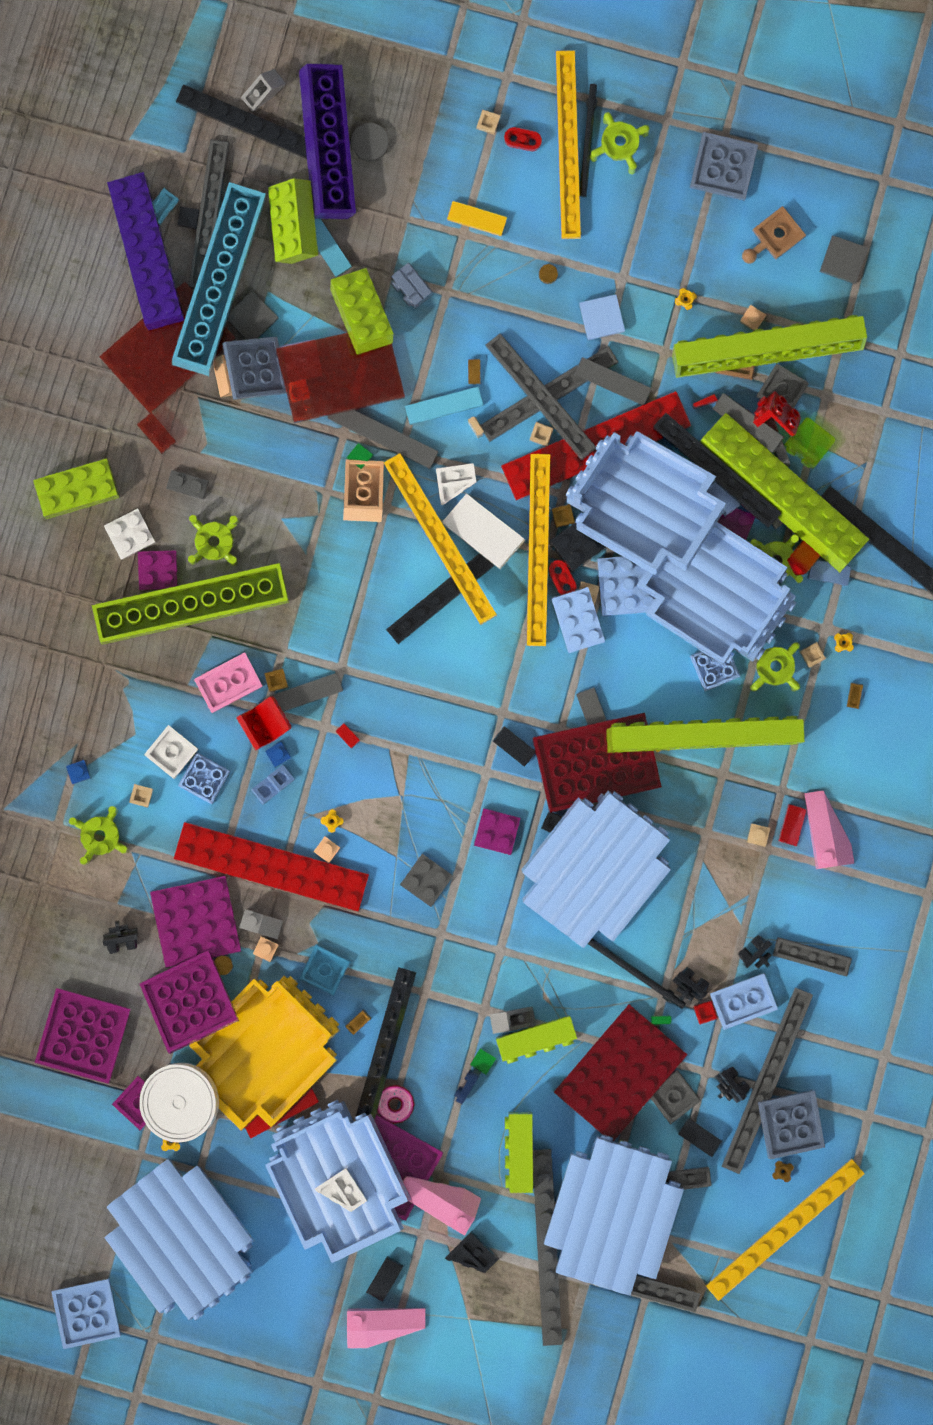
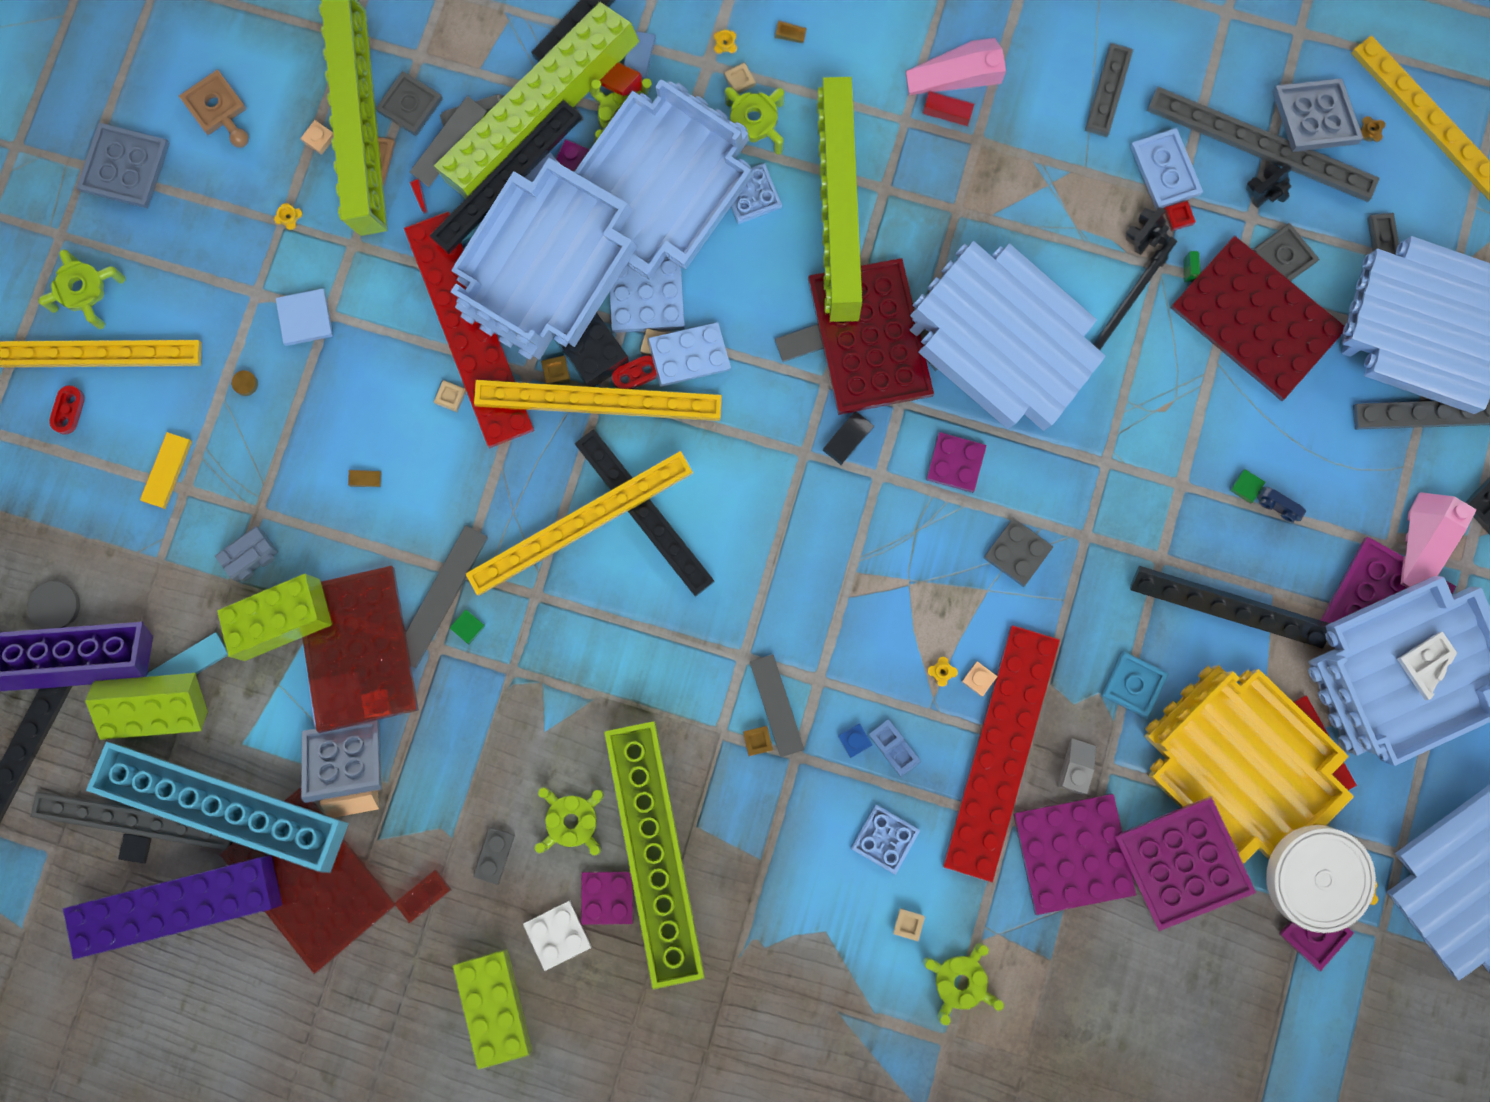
camera: 85 degrees left, 5 degrees down
magenta plate [34,988,131,1084] -> none
blue plate [66,760,91,784] -> none
black hips [103,920,138,954] -> none
white plate [144,725,199,779] -> none
medium azure tile [153,188,179,225] -> none
bright pink plate [194,653,263,713] -> none
pearl gold tile [214,956,233,975] -> none
dark grey tile [227,291,279,340] -> none
red bracket [236,696,291,751] -> none
light nougat plate [253,937,279,962] -> none
red piece [335,723,360,749] -> none
light nougat slope [343,460,384,522] -> none
pearl gold piece [345,1009,371,1035] -> none
tile [377,1085,415,1124] -> none
medium azure tile [405,387,483,425] -> none
white wing [436,463,476,505] -> none
white tile [442,494,525,570] -> none
tan tile [468,416,484,438] -> none
tan plate [476,110,500,135] -> none
dark grey tile [480,346,618,443] -> none
dark grey tile [485,333,596,461] -> none
light grey slope [490,1006,536,1034] -> none
lime brick [496,1015,577,1064] -> none
lime brick [505,1112,533,1193] -> none
black tile [541,811,562,832] -> none
dark grey tile [574,357,651,405] -> none
black bar [579,84,598,197] -> none
black slope [678,1118,723,1157] -> none
black hips [738,935,772,969] -> none
tan plate [747,824,770,847] -> none
red bracket [753,391,801,436] -> none
clear neon green bracket [784,417,835,469] -> none
dark grey tile [819,235,868,284] -> none

